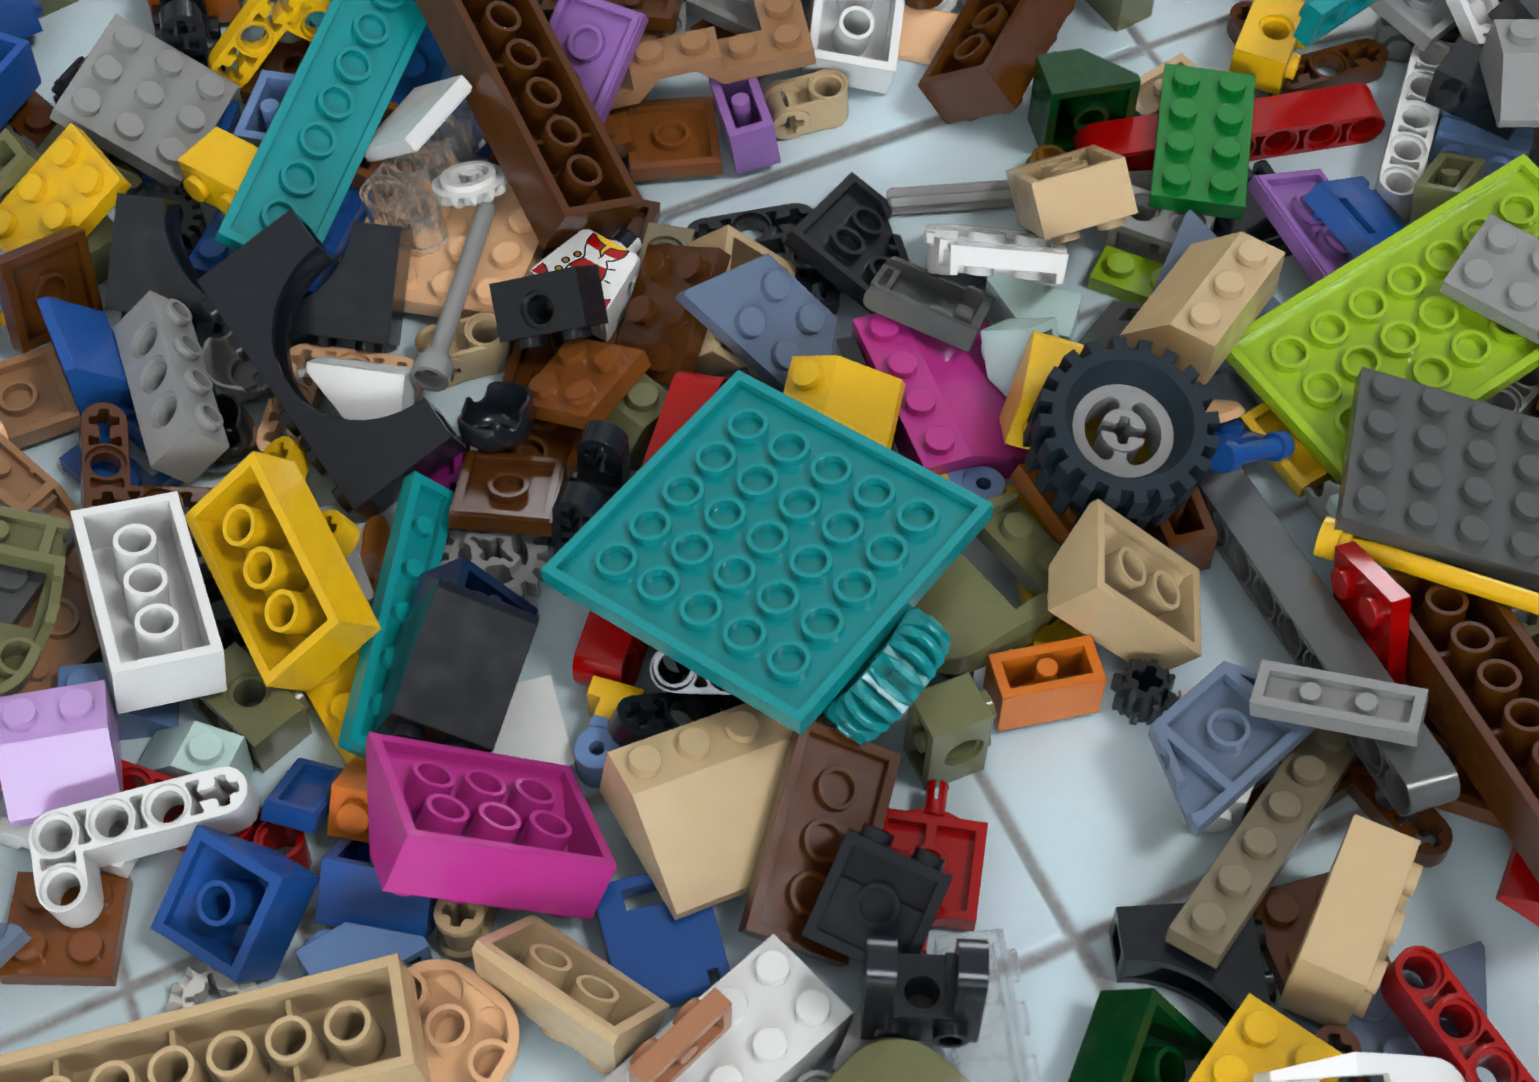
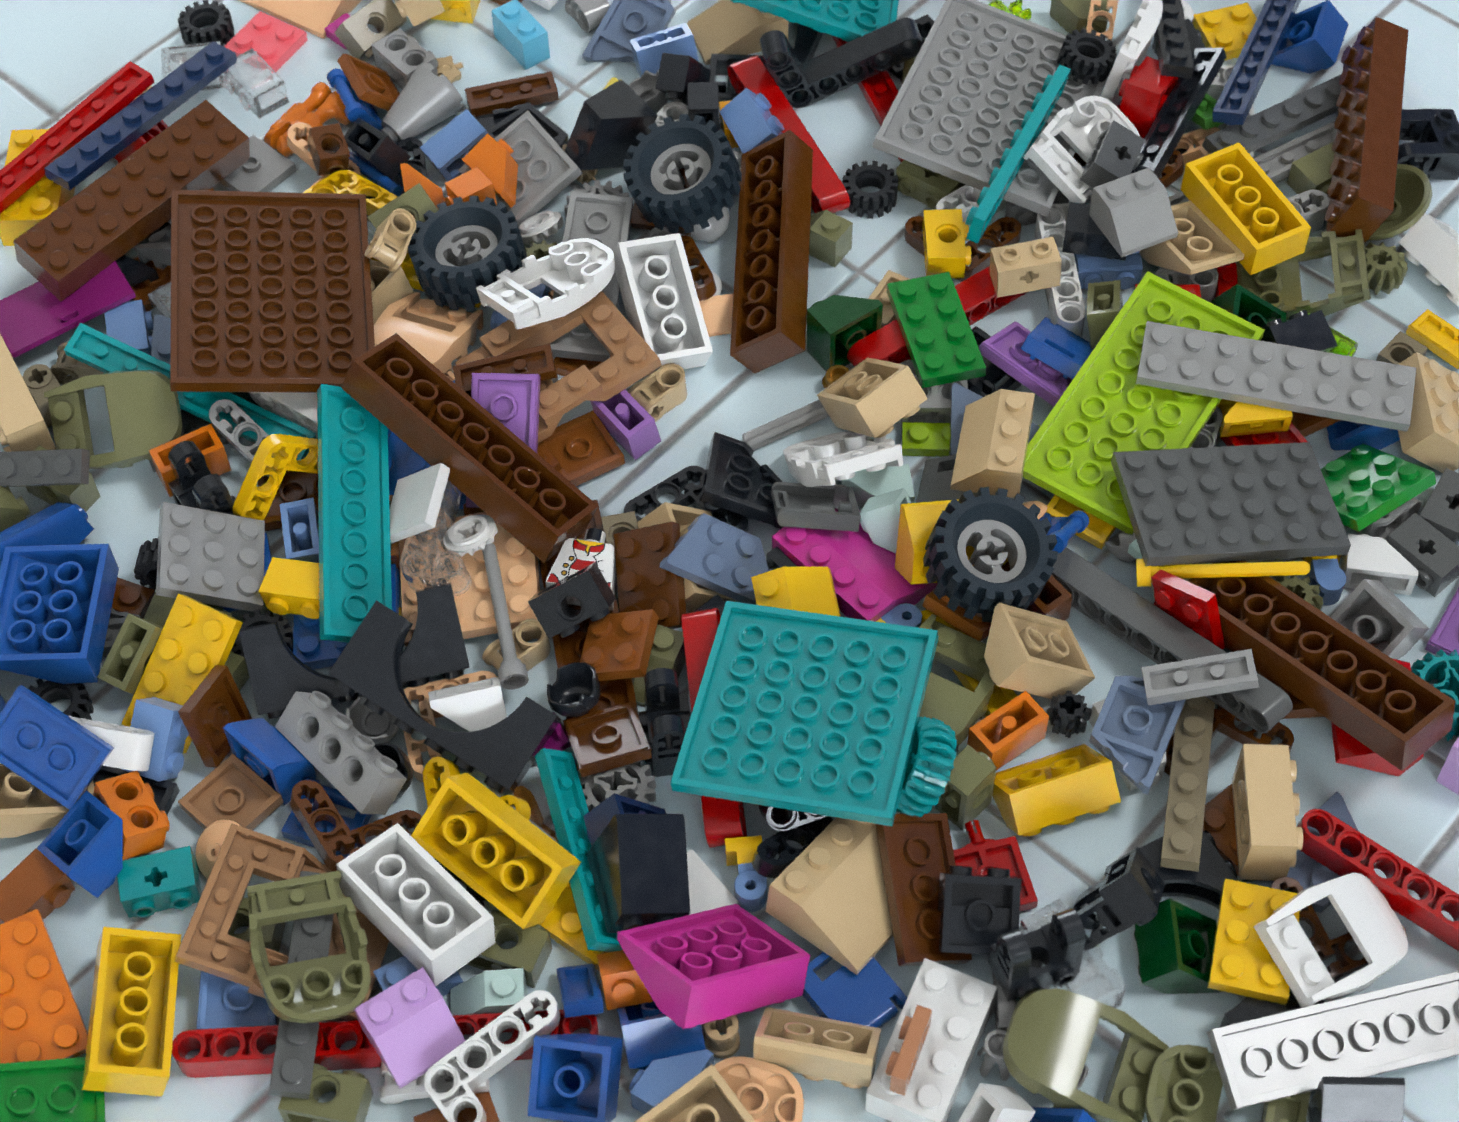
camera: 20 degrees left, 0 degrees up
none -> tan brick [990,237,1062,298]
none -> yellow slope [992,744,1121,837]
none -> black brick [1073,847,1165,950]

